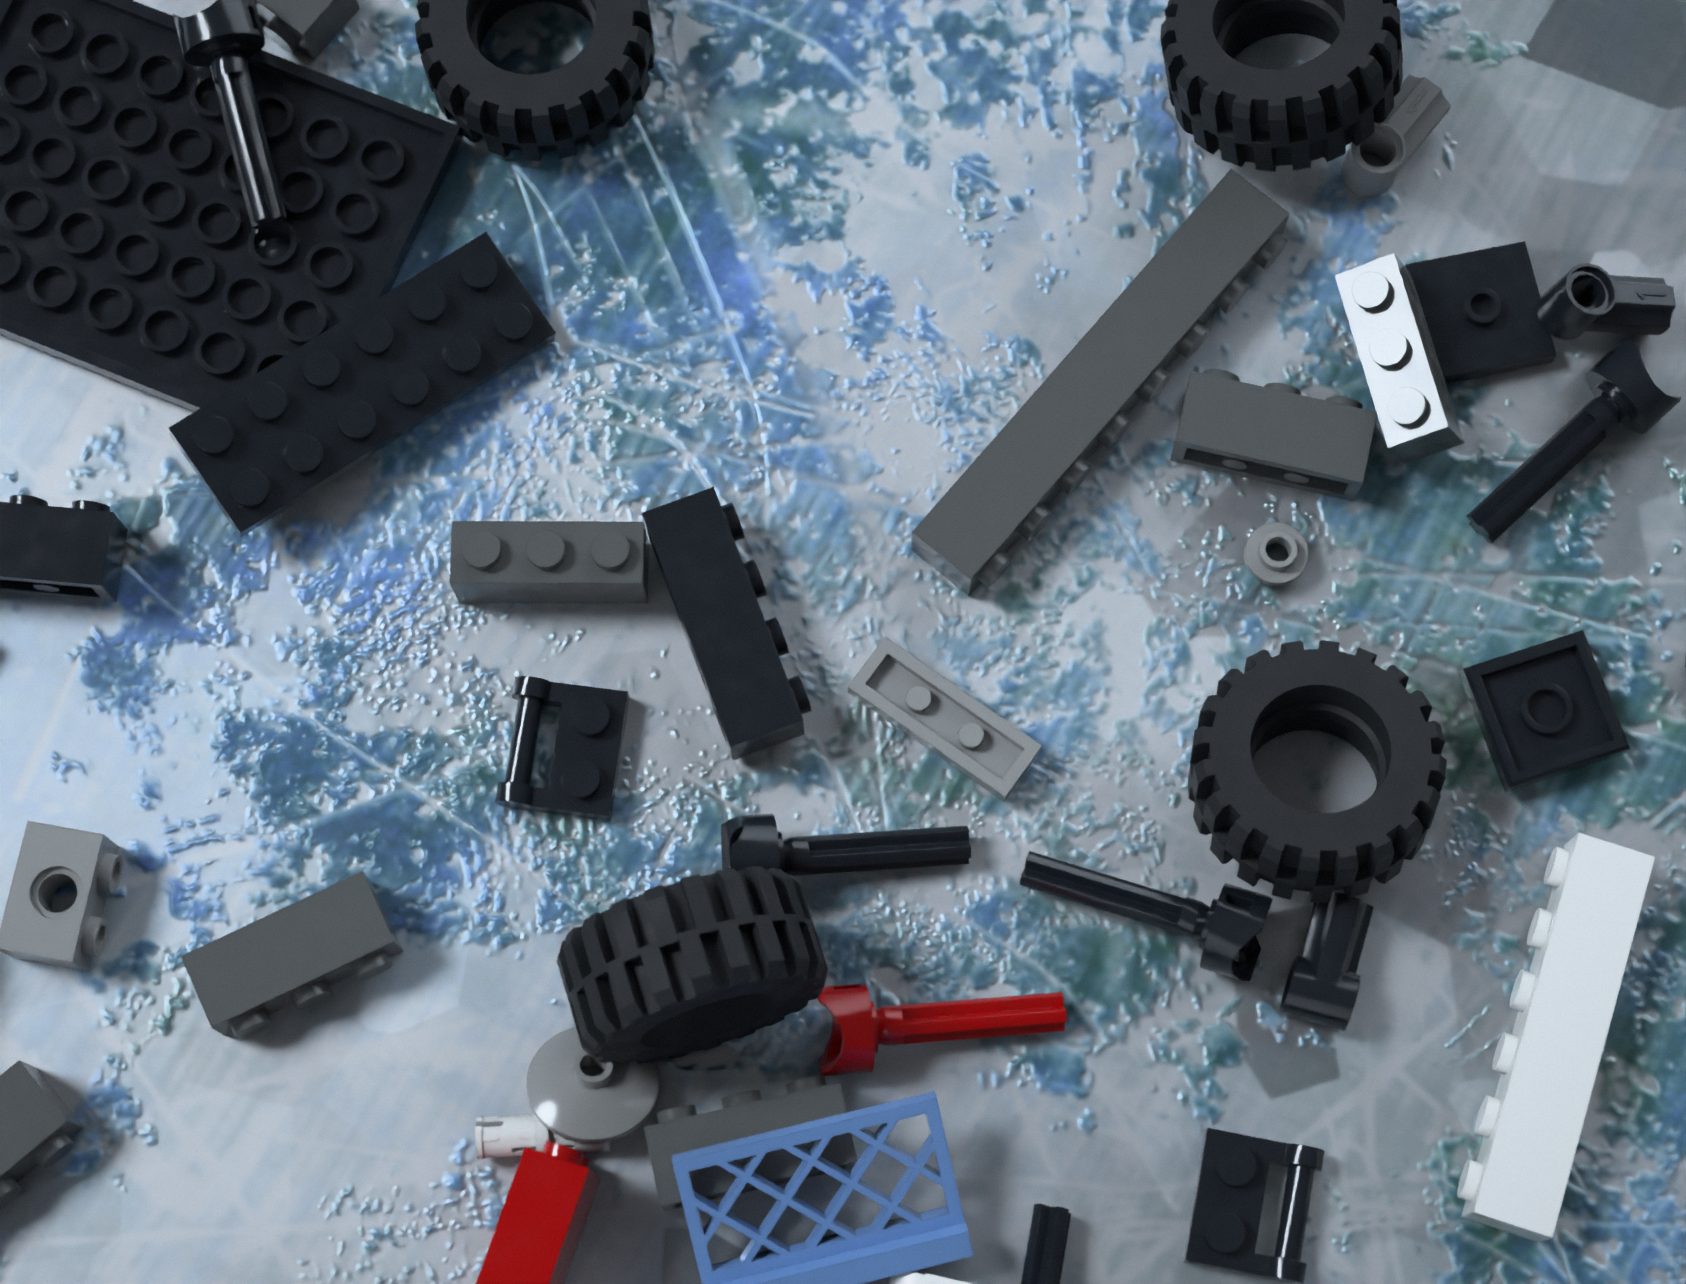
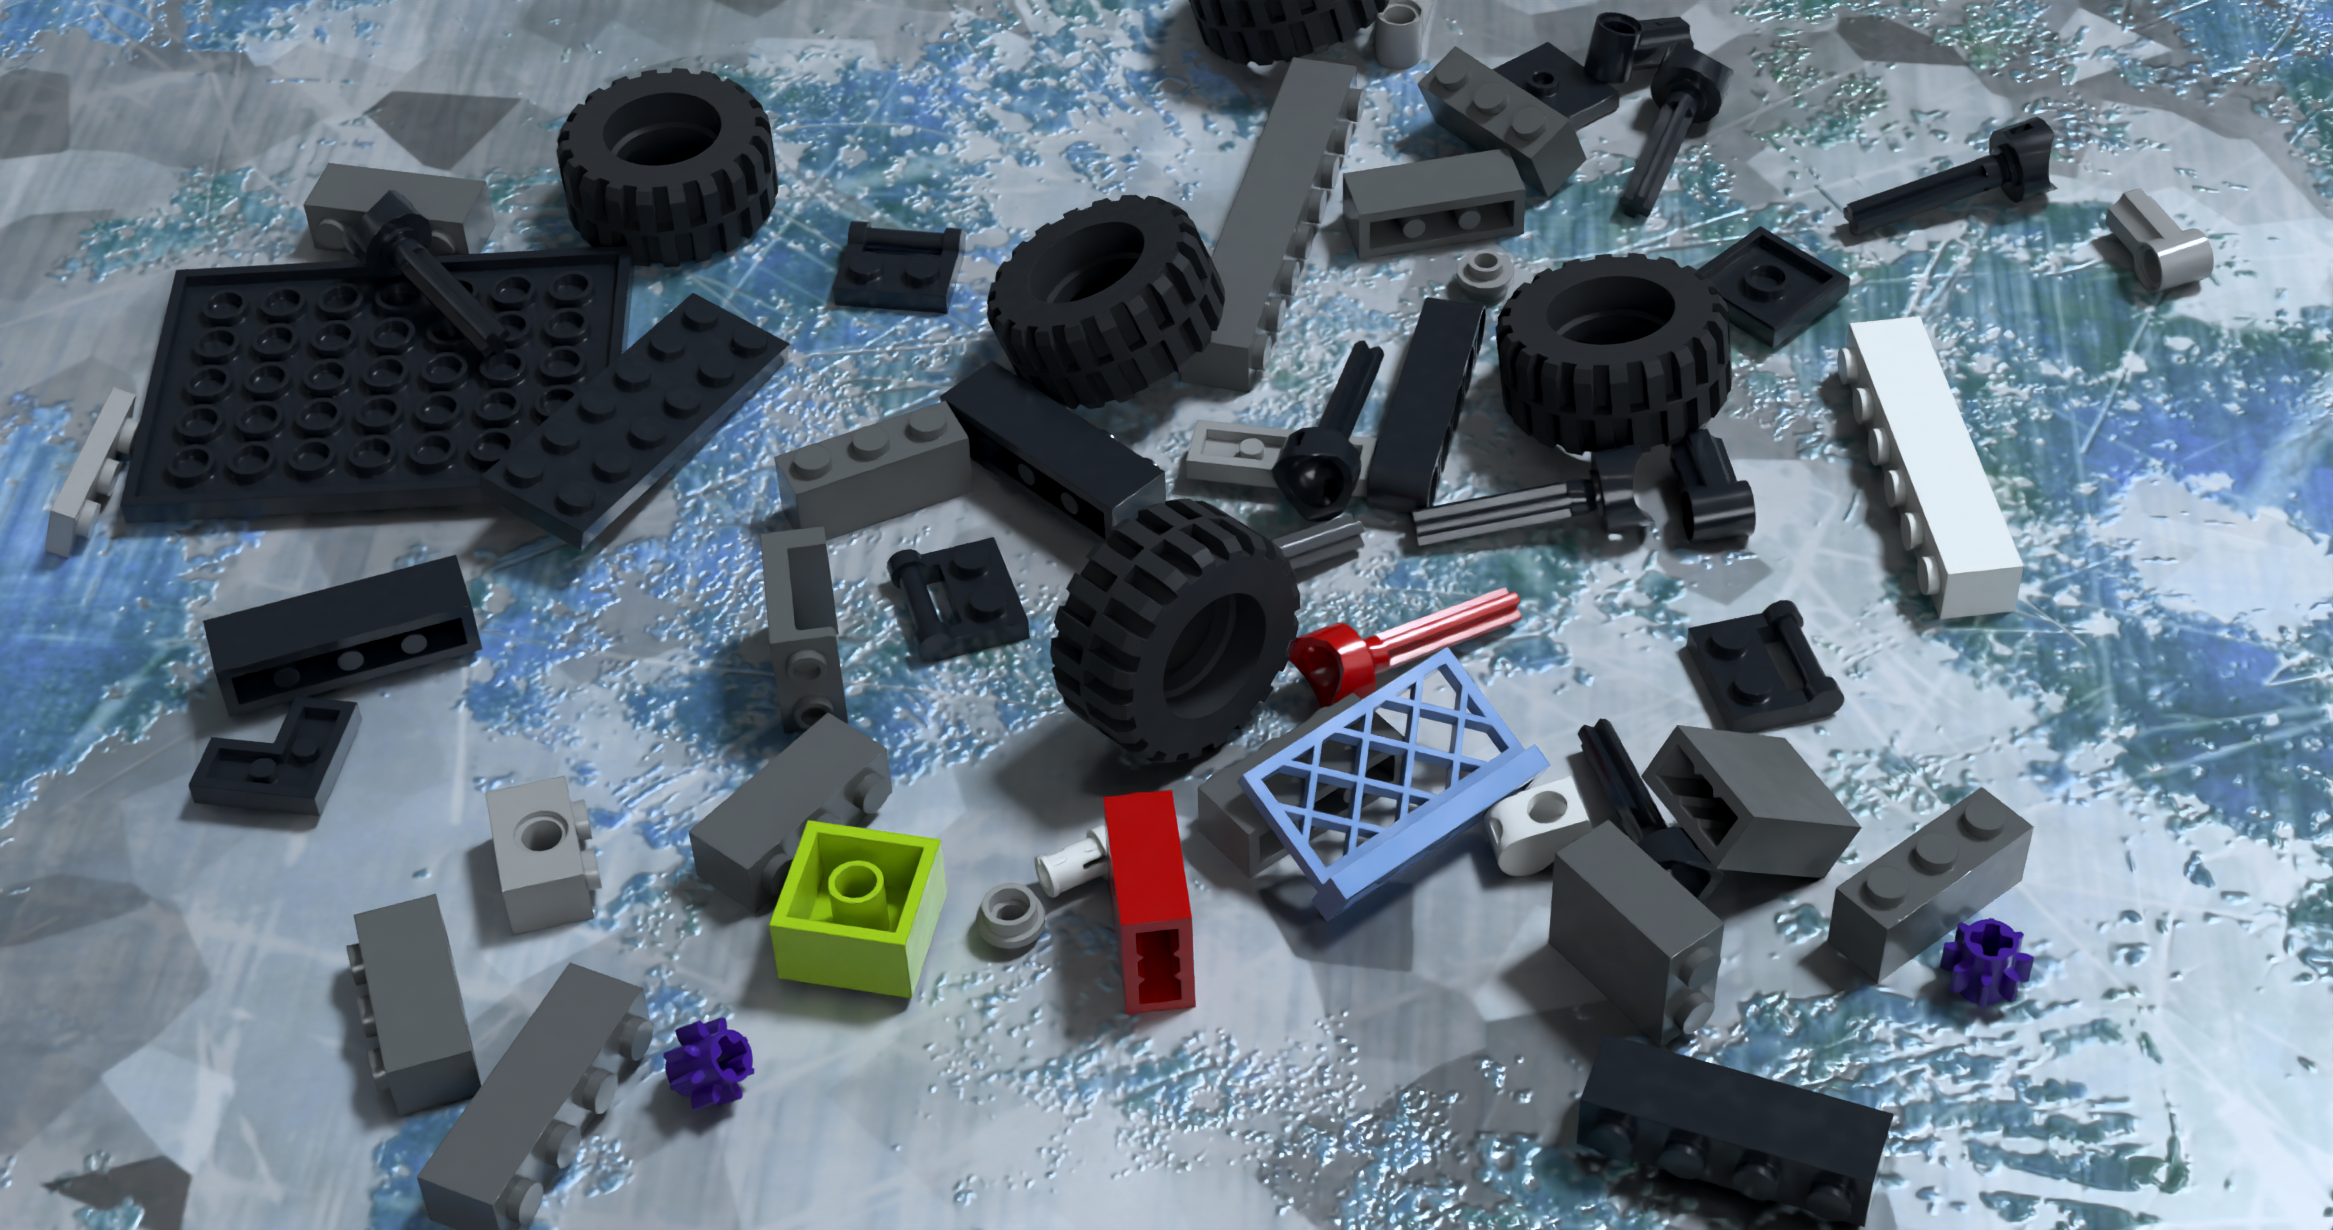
camera: 25 degrees left, 30 degrees down
light grey dish [526,1027,659,1144] -> none
none -> dark purple gear [663,1017,754,1110]
none -> dark grey panel [760,526,848,733]
none -> lime brick [769,820,947,998]
none -> black plate [833,221,966,314]
none -> light grey plate [976,883,1045,949]
none -> black tyre [987,195,1225,410]
none -> black piece [1272,340,1384,522]
none -> black beam [1367,297,1486,515]

